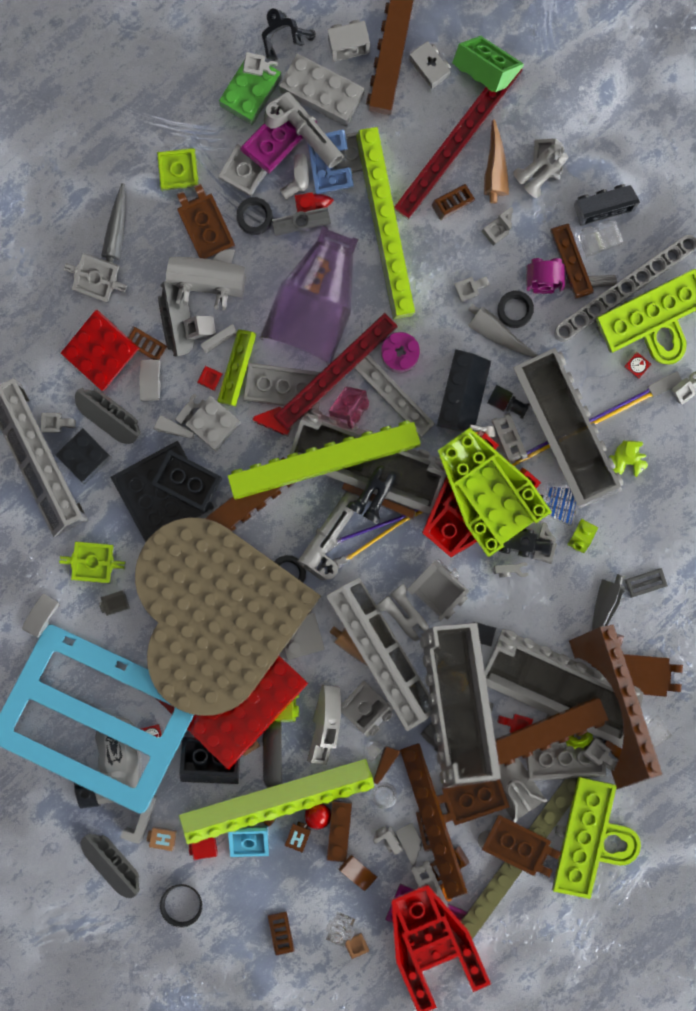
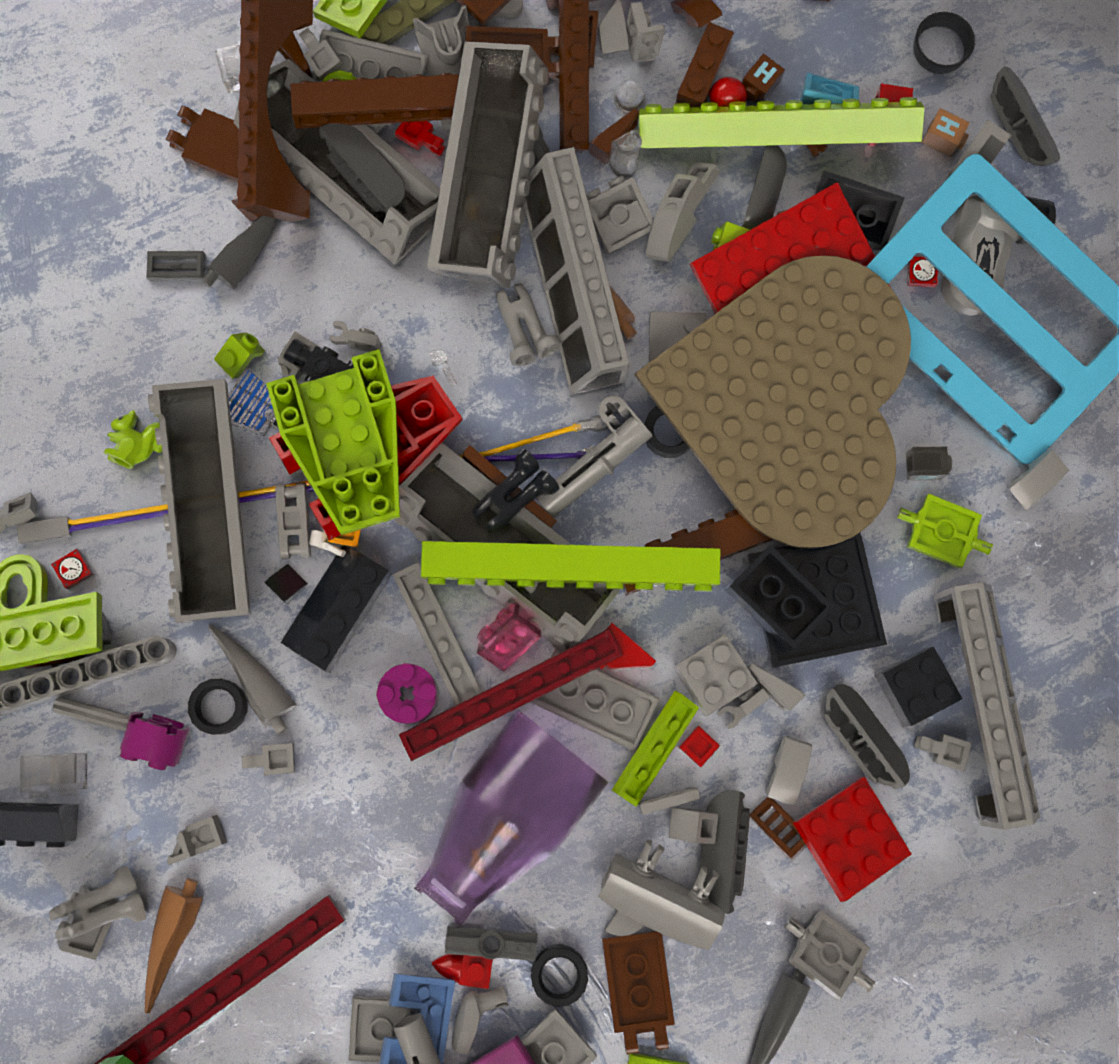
camera: 170 degrees left, 5 degrees down
lime brick [356,127,415,320] -> none
light grey panel [407,560,469,621] -> none
reddish brown slope [431,184,475,220] -> none
black brick [473,622,496,647] -> none
black bush [505,395,530,419] -> none
reddish brown tile [550,223,594,299] -> none
none -> dark grey brick [320,123,405,214]

